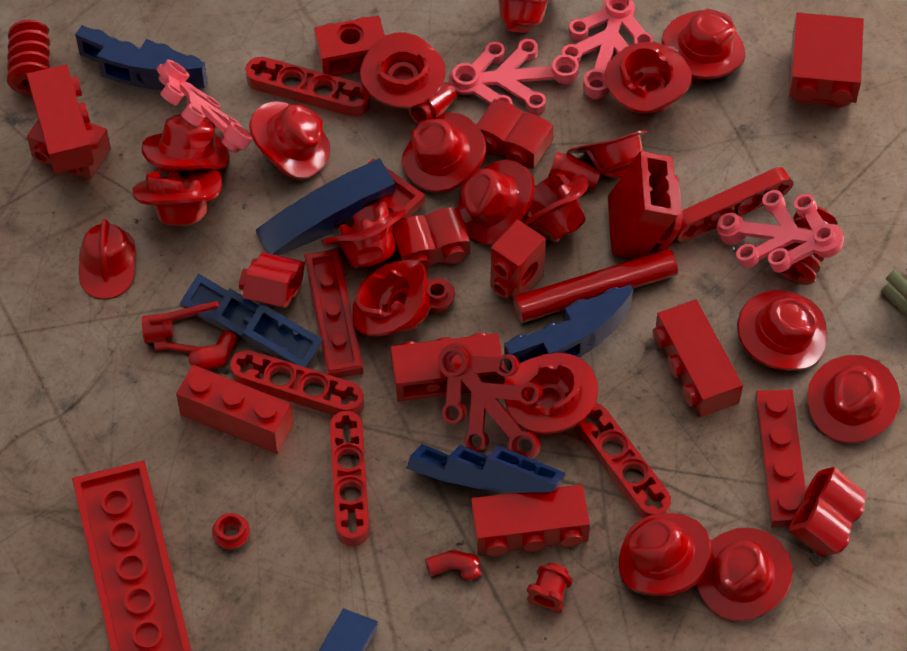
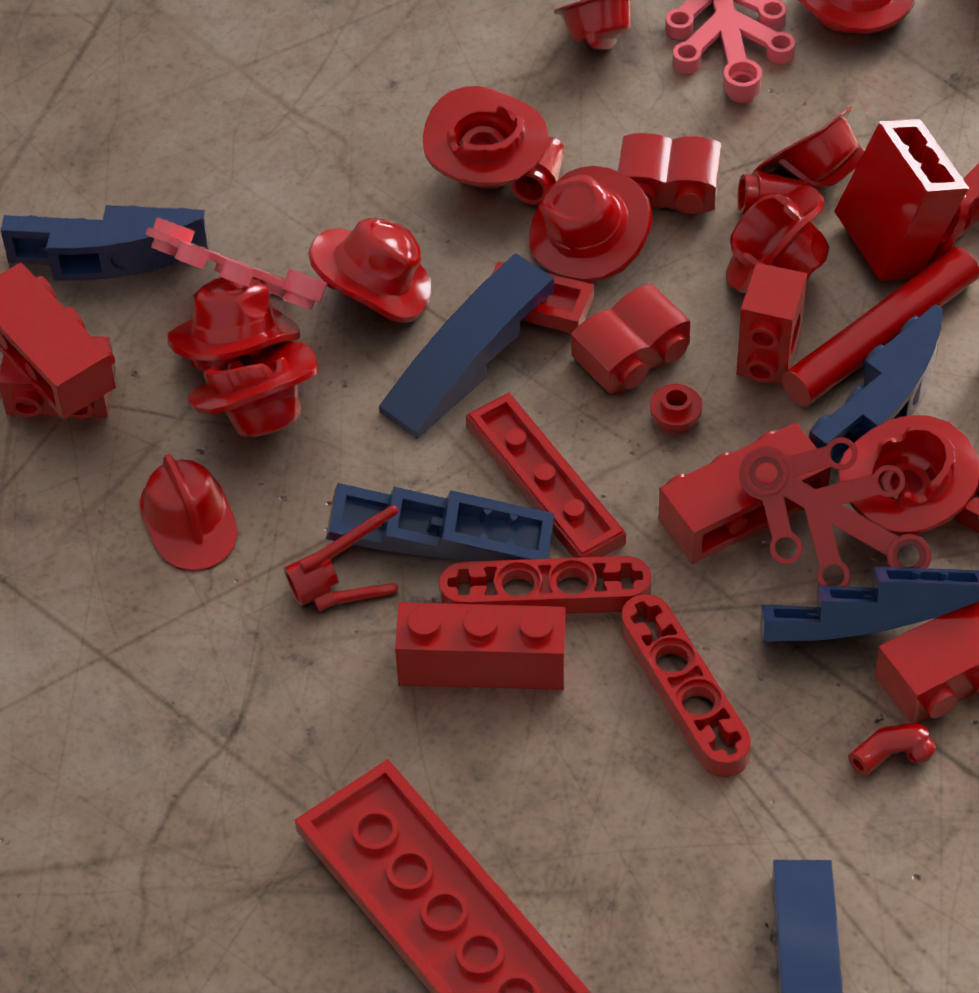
camera: 20 degrees left, 5 degrees down
red arm [188,331,238,370] -> none
red plate [212,513,250,550] -> none
red brick [239,252,305,308] -> none
red beam [245,56,370,117] -> none
red brick [314,15,385,76] -> none
red hat [321,201,407,269] -> none
red hat [353,259,431,337] -> none
coral plant [449,39,579,115] -> none
red hat [458,160,535,246] -> none
red hat [604,42,692,114] -> none

